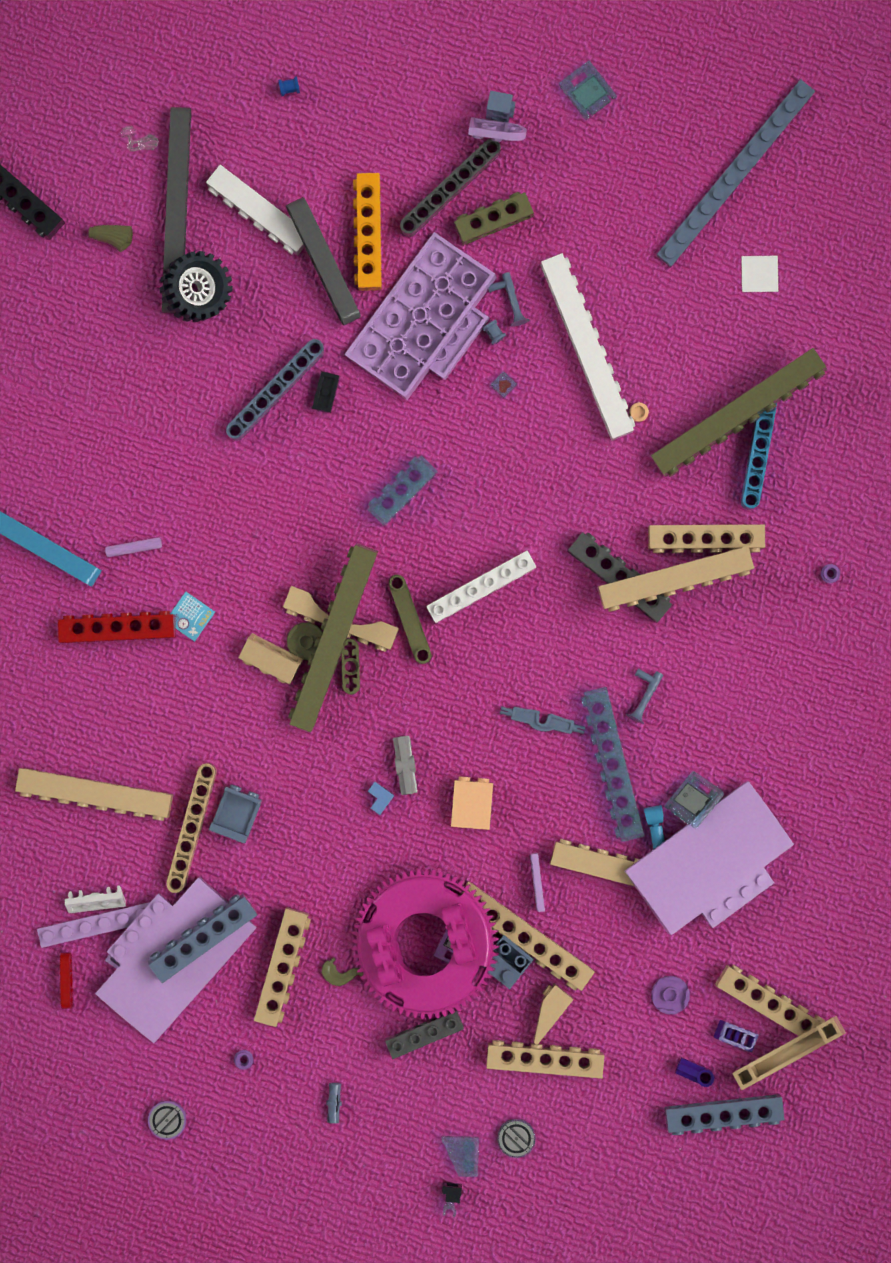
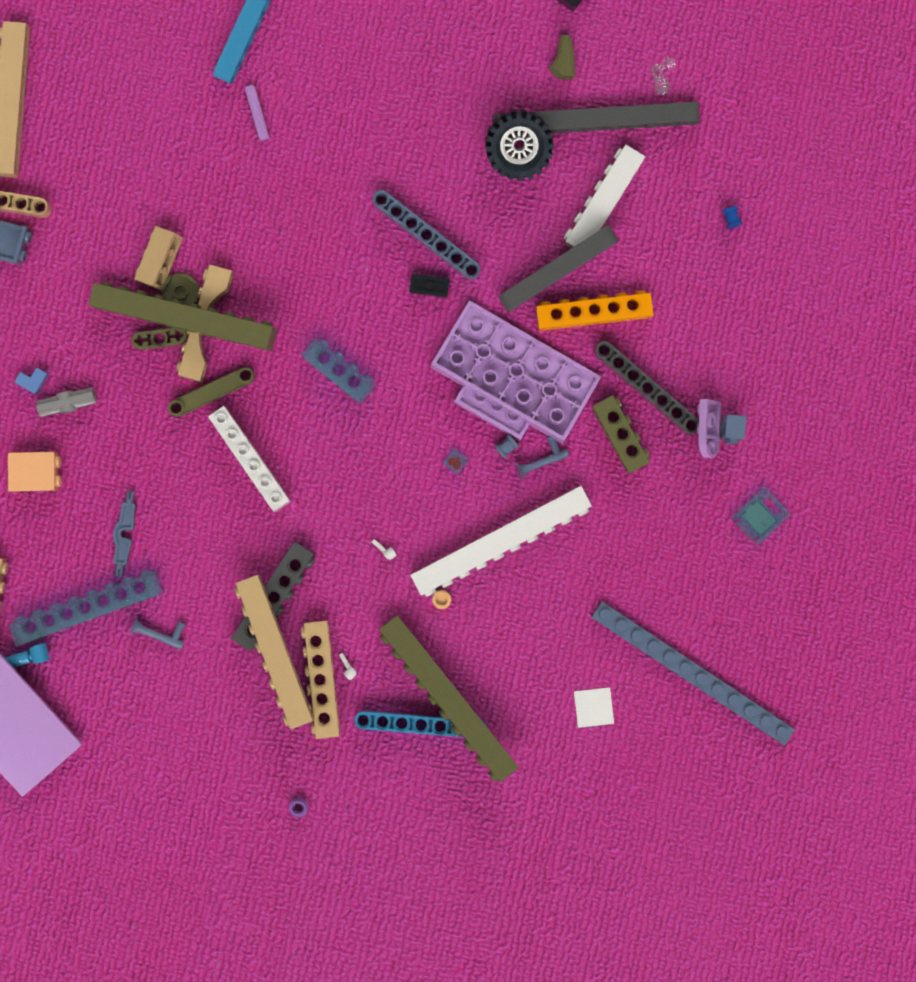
camera: 85 degrees right, 0 degrees up
red brick [58,611,176,643] -> none
medium azure sticker [170,592,215,642] -> none
clear light blue container [665,771,724,829] -> none
none -> white hand [339,653,357,680]
none -> white hand [372,539,397,560]

